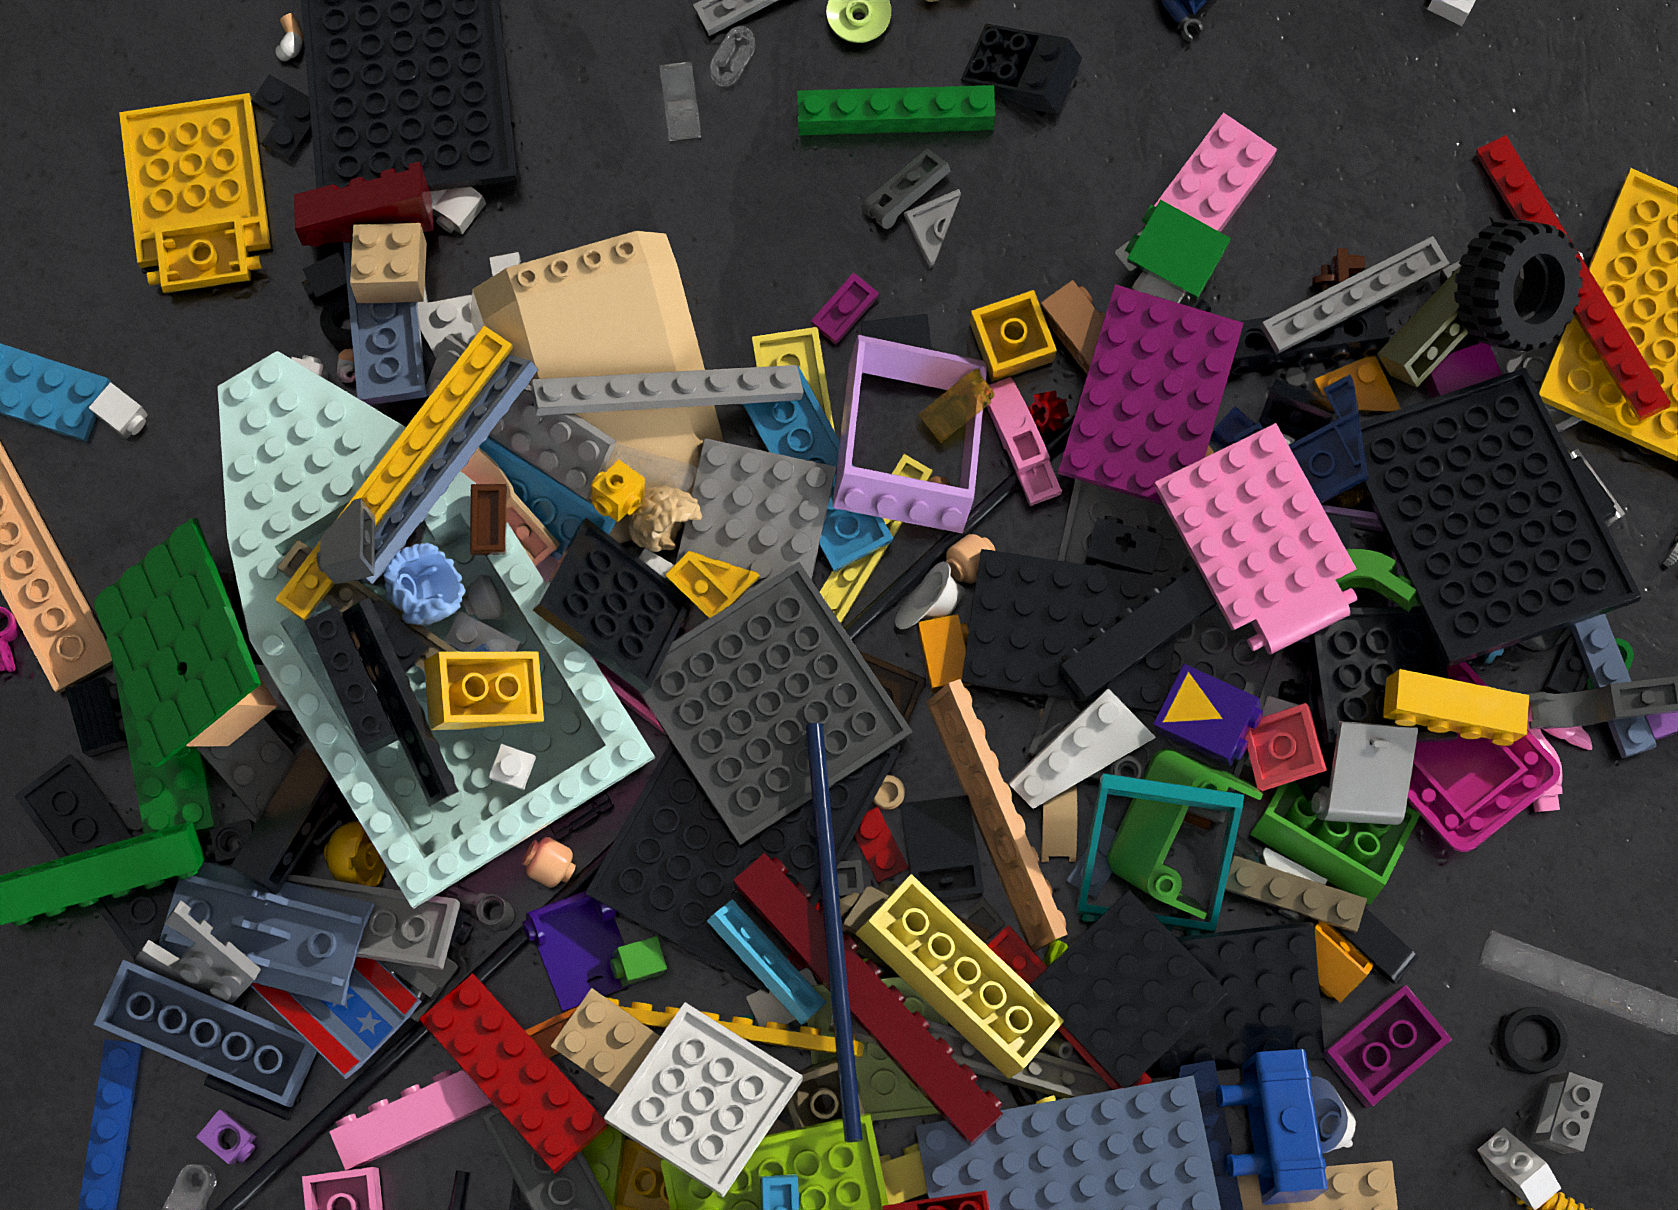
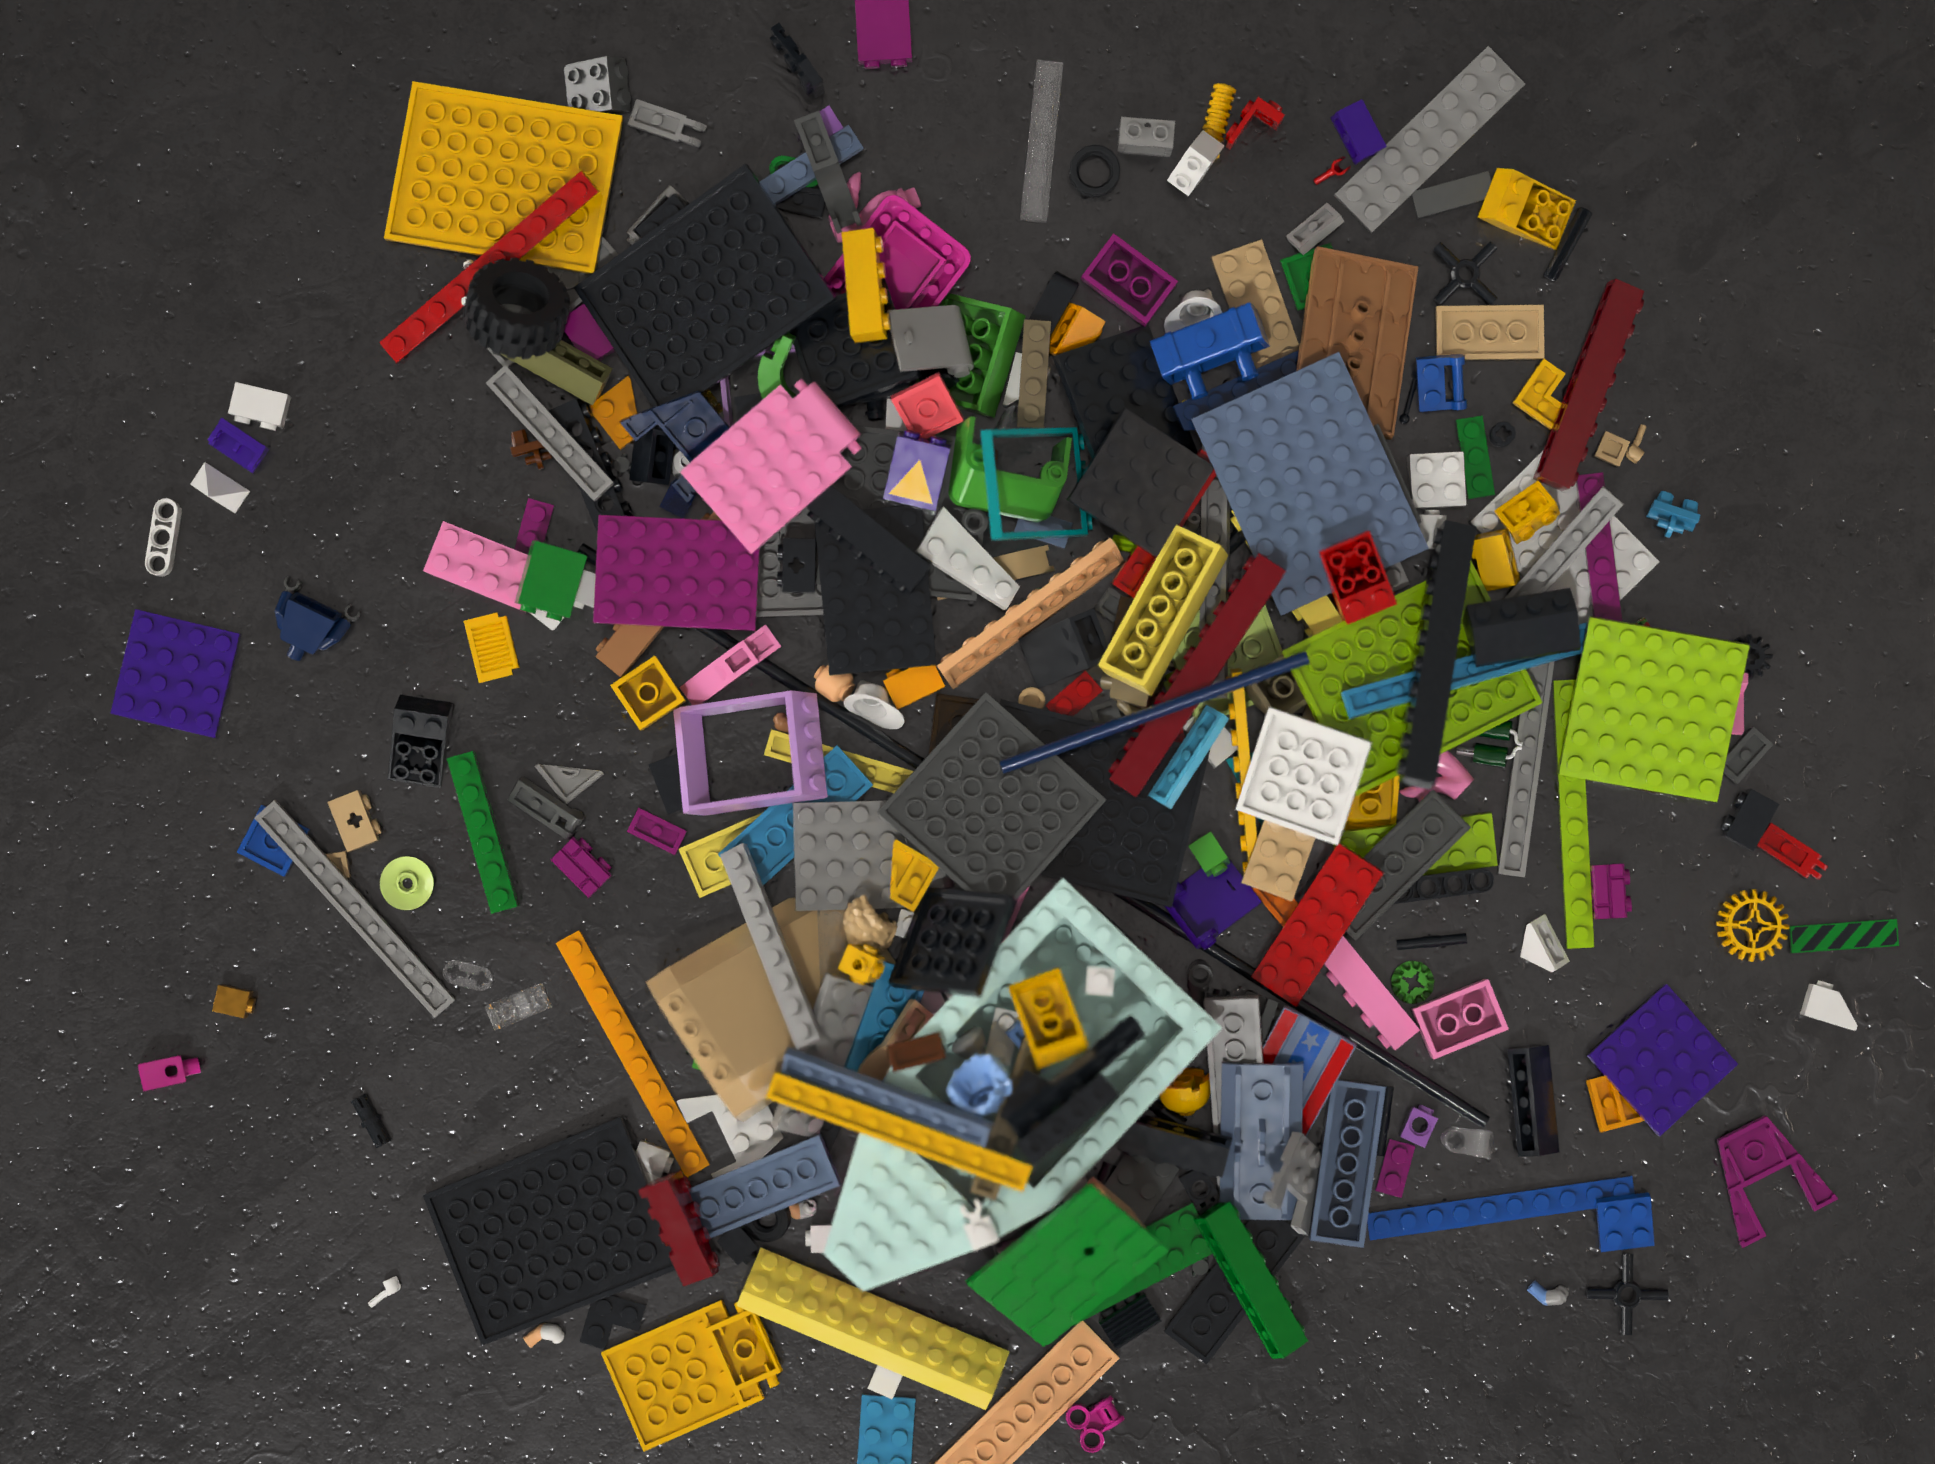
camera: 105 degrees left, 10 degrees up
dark grey slope [317,498,375,584] -> none
tan brick [350,223,427,303] -> none
light nougat head [522,837,576,888] -> none
clear yellow hinge [918,369,995,443] -> none
red gear [1028,390,1070,433] -> none
none -> yellow window [464,612,519,683]
none -> magenta plate [514,498,555,554]
none -> magenta brick [551,837,612,898]
none -> light orange plate [556,930,710,1177]
none -> light yellow brick [736,1248,1010,1410]
none -> white plate [961,1199,999,1251]
none -> magenta plate [1375,1139,1415,1198]
none -> bright green gear [1391,961,1435,1004]

